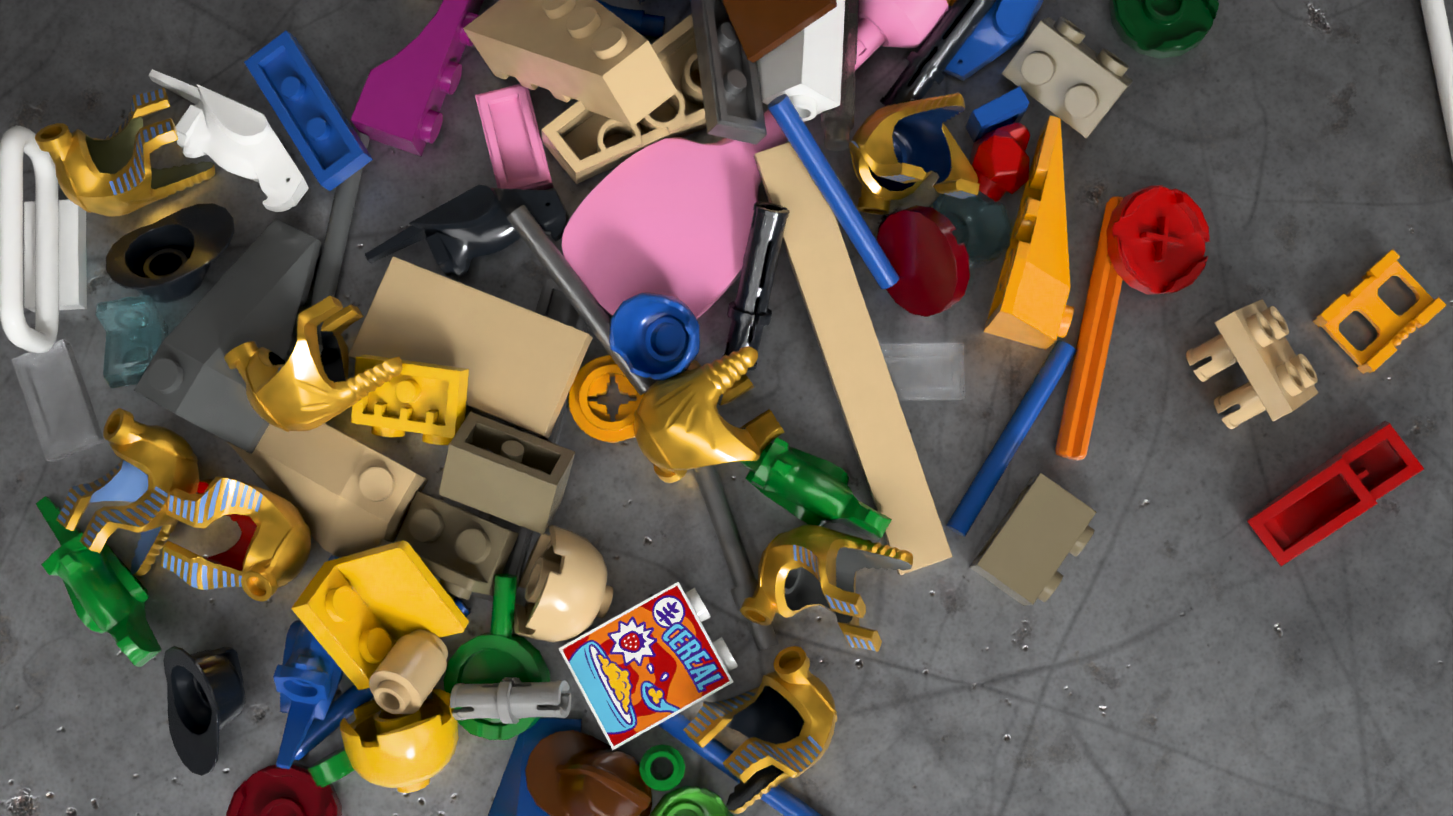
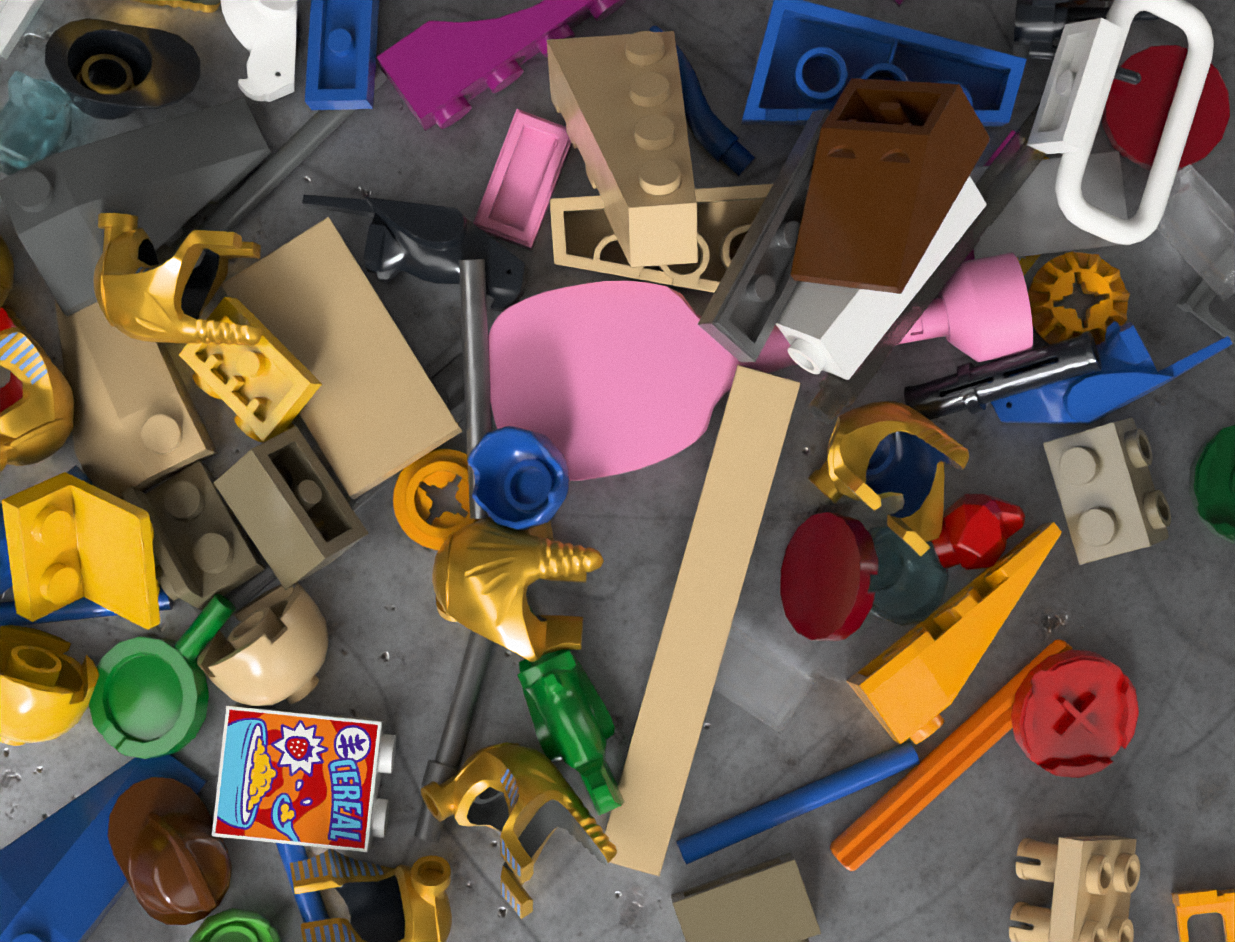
camera: 30 degrees right, 5 degrees up
tan brick [369,629,448,715] -> none
light grey pin [450,677,571,724] -> none
green pin [639,744,685,791] -> none
black pin [722,202,790,371] -> none
blue bar [767,94,900,289] -> none
blue tile [965,86,1030,142] -> none

